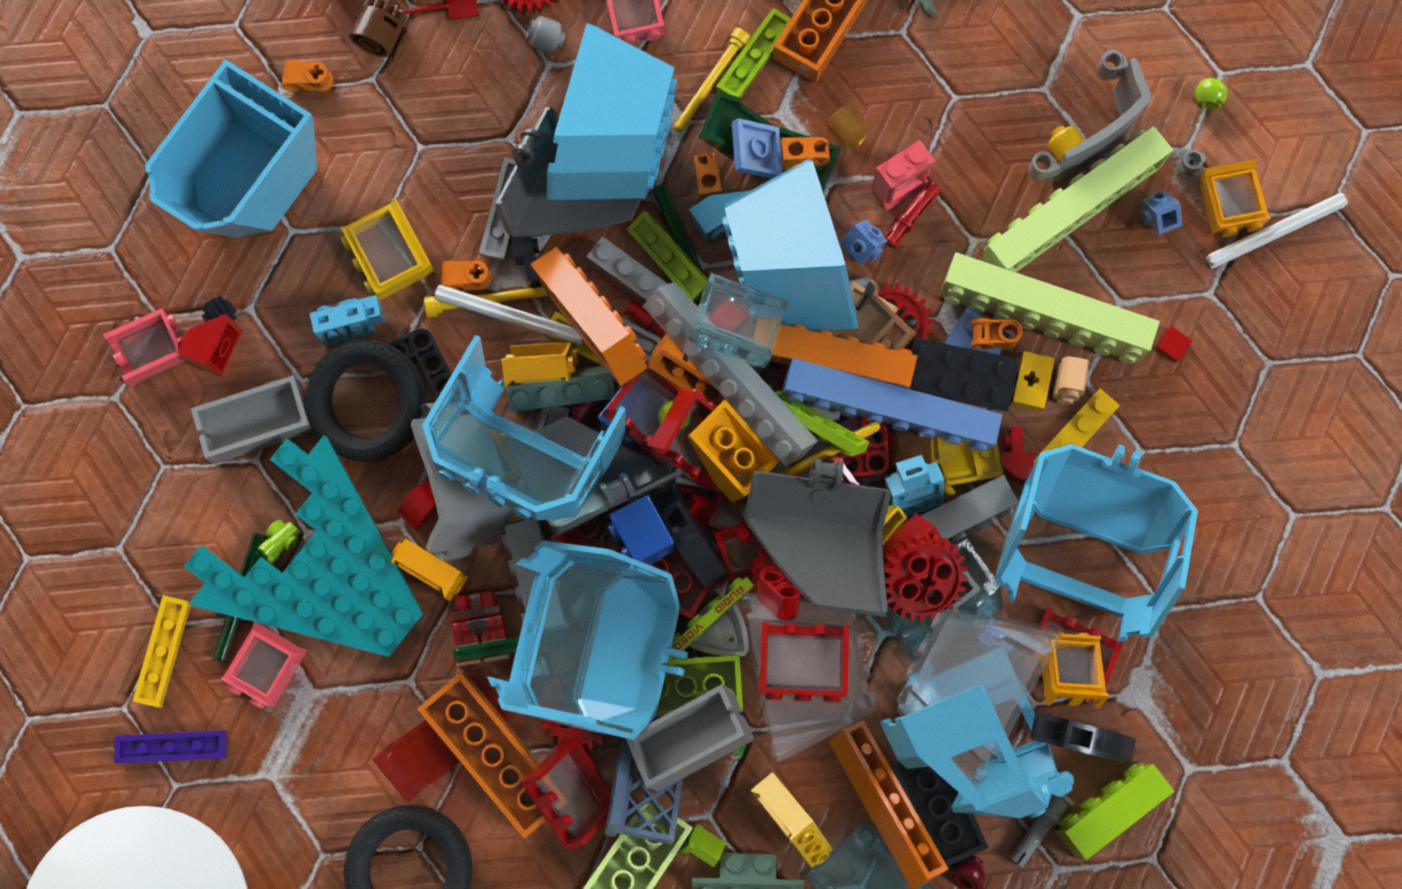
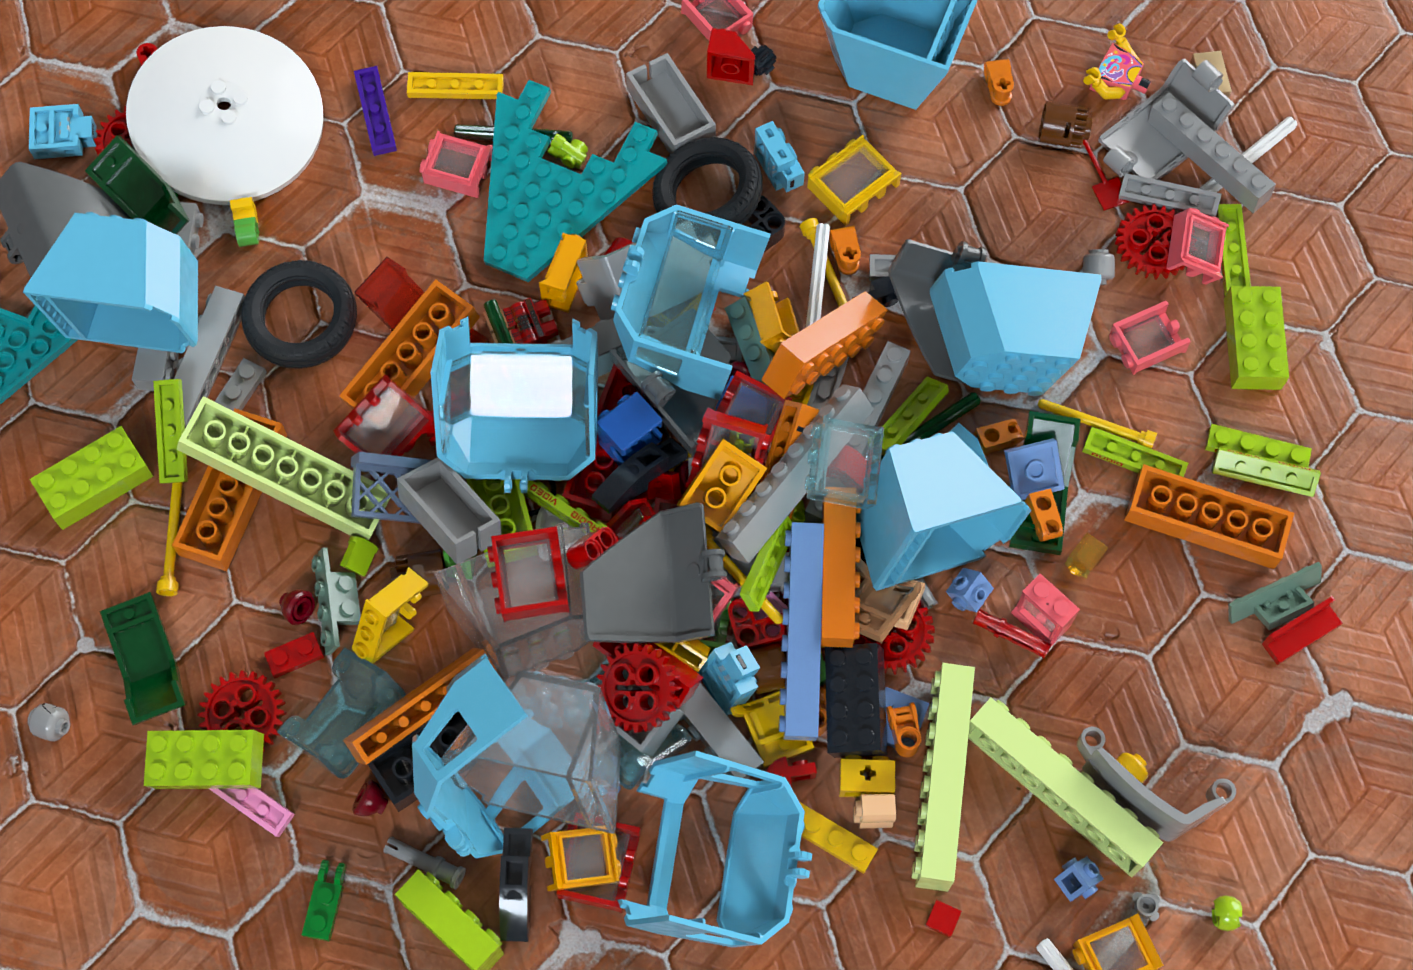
camera: 75 degrees right, 10 degrees down
none -> reddish brown gear [390,549,448,597]

